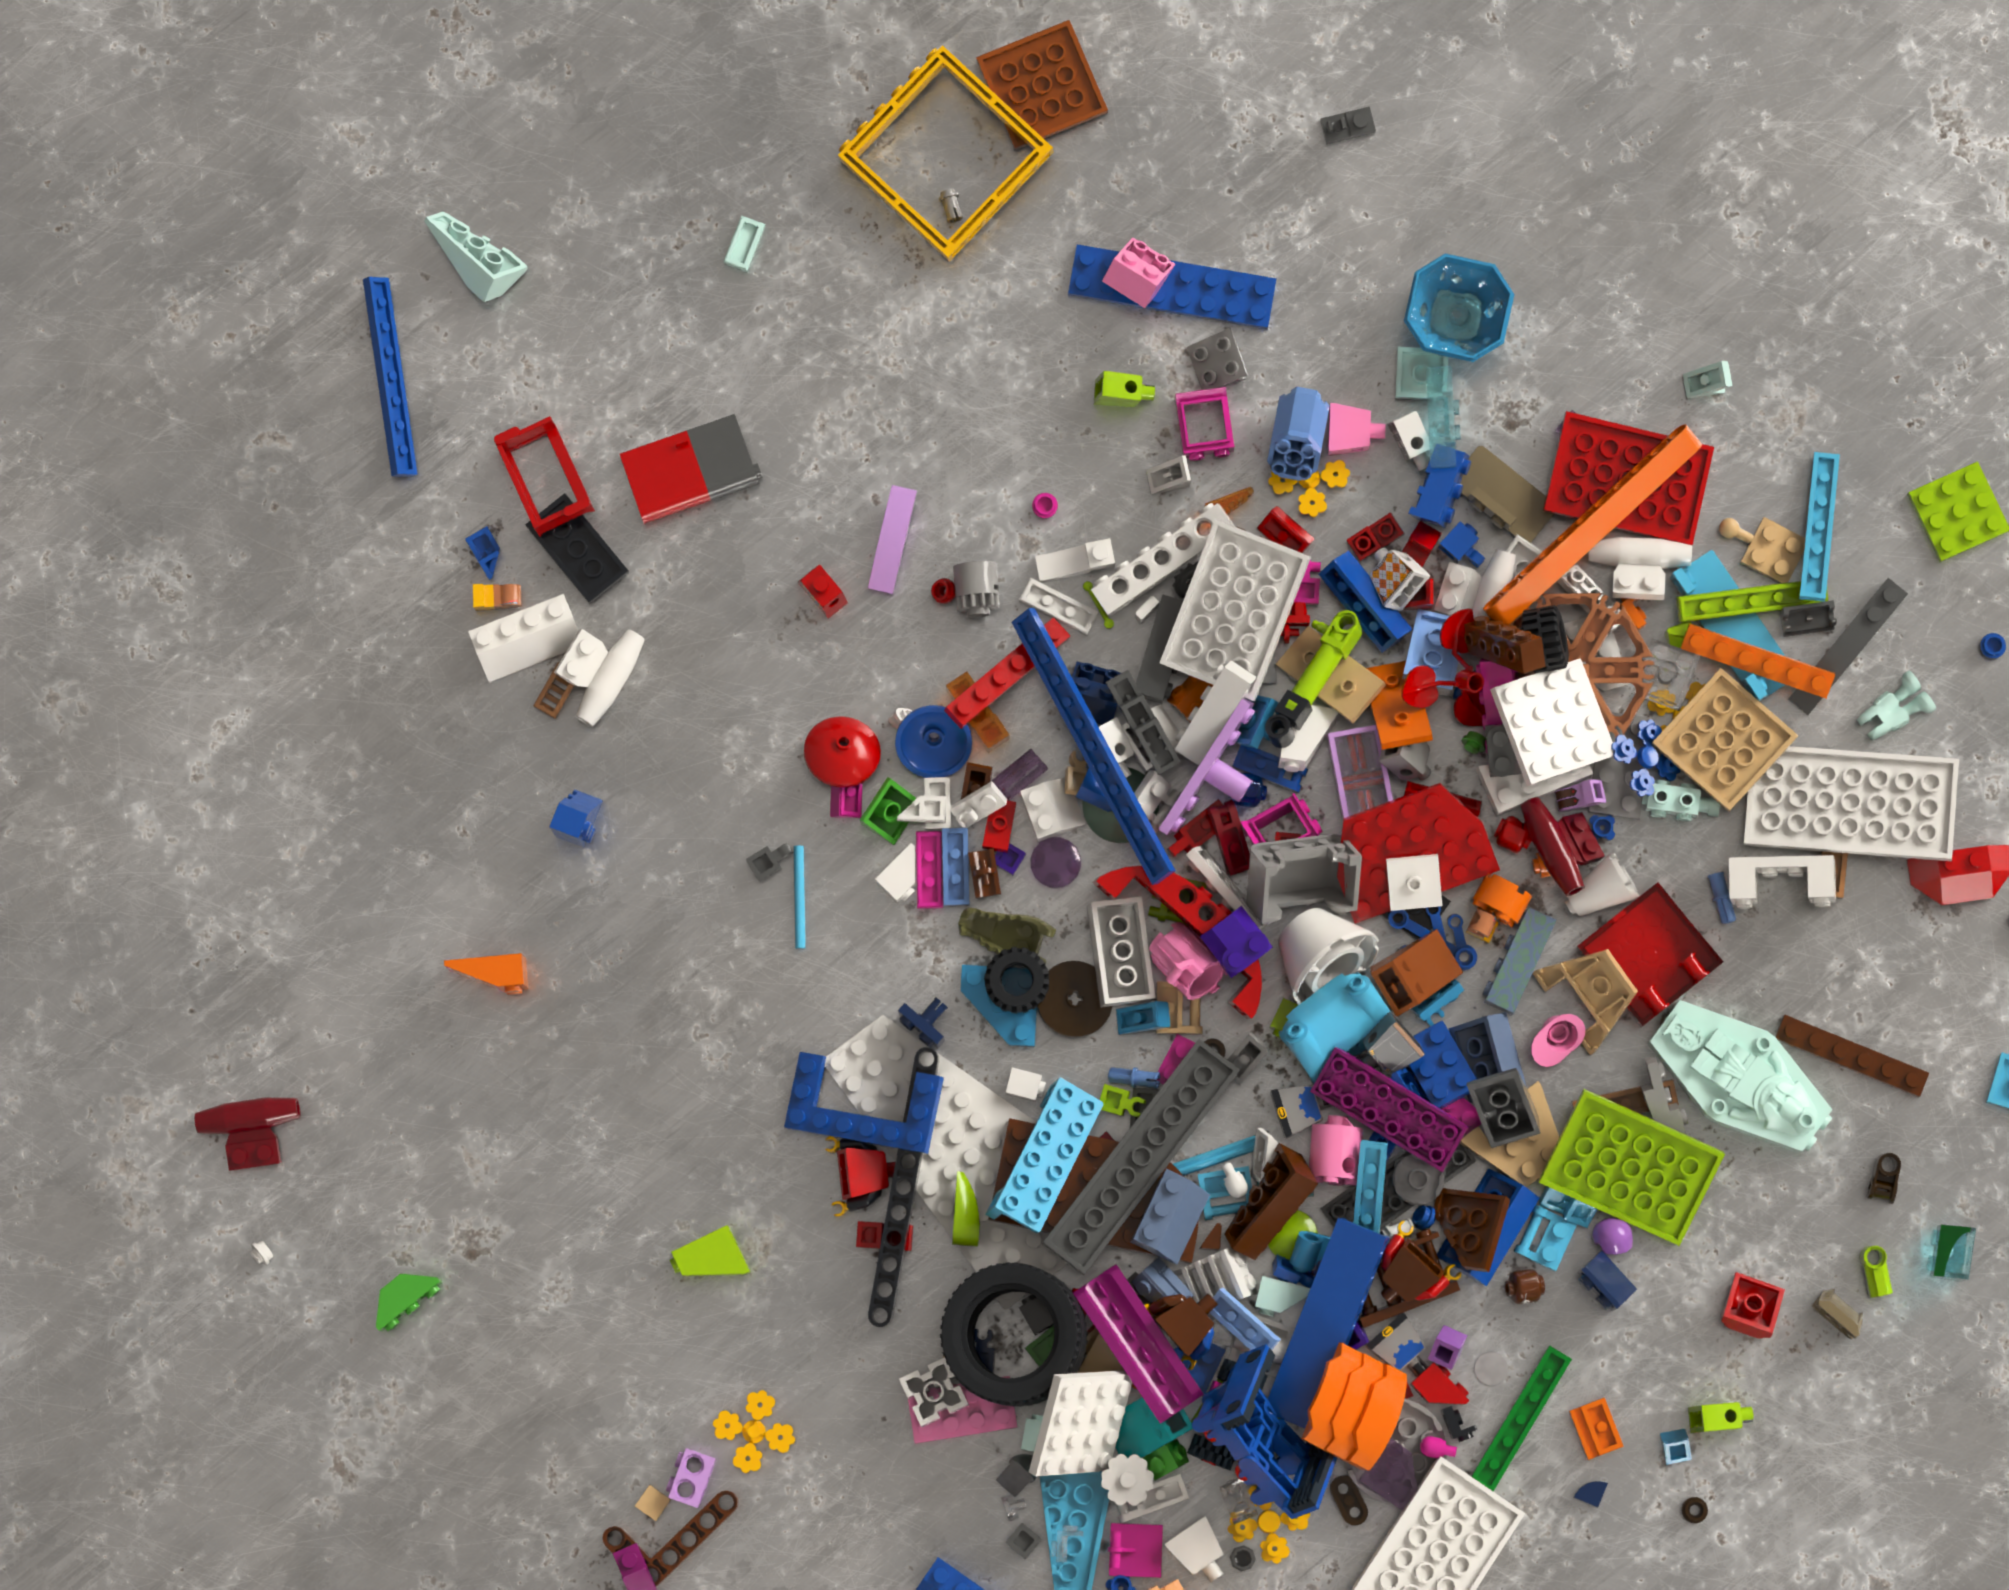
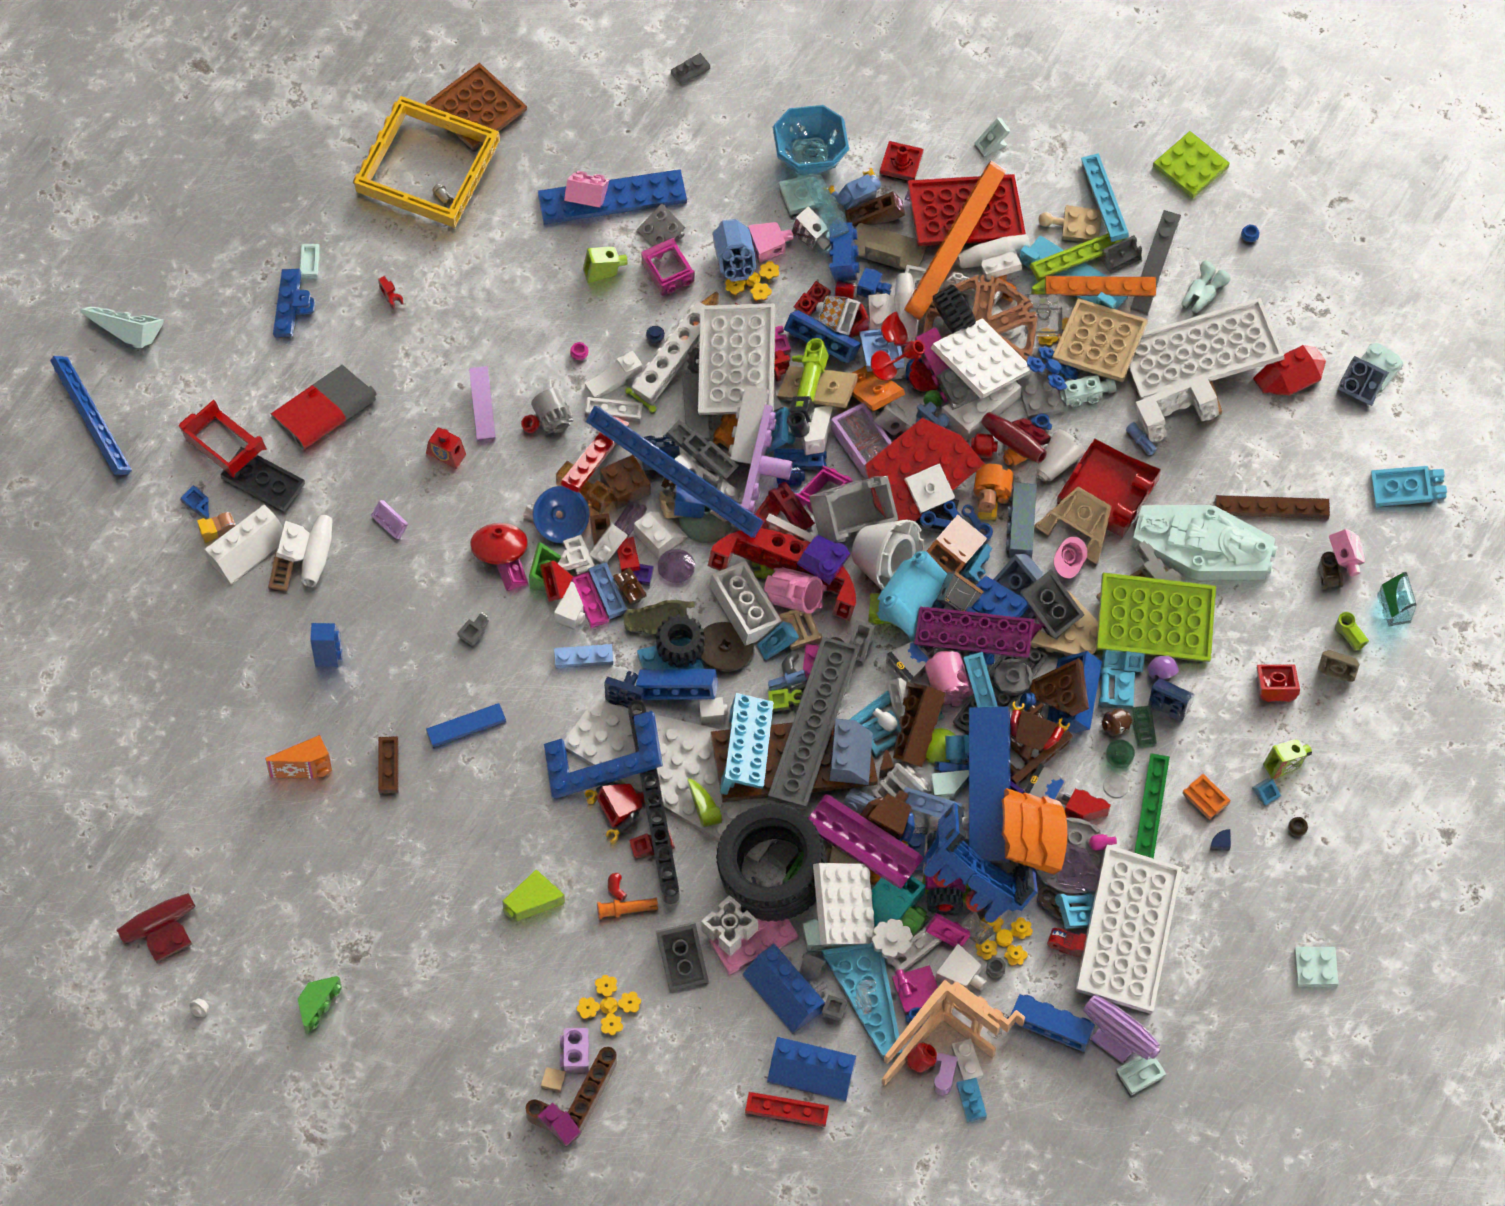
camera: 25 degrees left, 20 degrees down
medium azure bar [793,845,806,949] -> none
white tile [1135,596,1159,624] -> none
white slope [1146,456,1191,494] -> none
medium lavender brick [1428,1325,1468,1370] -> none
black bracket [1440,1406,1478,1442] -> none
reddish brown brick [1464,616,1546,674] -> none
lavender leg [1555,780,1606,812] -> none
none -> blue plate [273,269,315,337]
none -> lavender plate [370,500,409,539]
none -> red plate [378,276,404,309]
none -> reddish brown plate [378,736,399,793]
none -> blue tile [426,703,506,748]
none -> red slope [540,561,573,602]
none -> light blue plate [554,644,613,669]
none -> orange pin [597,897,658,920]
none -> reddish brown brick [600,455,651,509]
none -> red arm [608,873,627,902]
none -> blue brick [636,669,718,699]
none -> dark blue plate [646,326,665,344]
none -> dark grey slope [656,922,709,991]
none -> blue slope [743,944,825,1034]
none -> dark grey arm [782,651,799,675]
none -> medium blue torso [823,168,881,210]
none -> reddish brown slope [845,191,905,227]
none -> red plate [880,141,924,180]
none -> medium blue hips [916,402,949,428]
none -> dark pink tile [926,913,970,947]
none -> red leg [1047,928,1087,959]
none -> medium azure plate [1055,893,1094,929]
none -> clear green plate [1106,739,1135,768]
none -> clear green slope [1130,705,1157,746]
none -> bright pink torso [1329,529,1365,576]

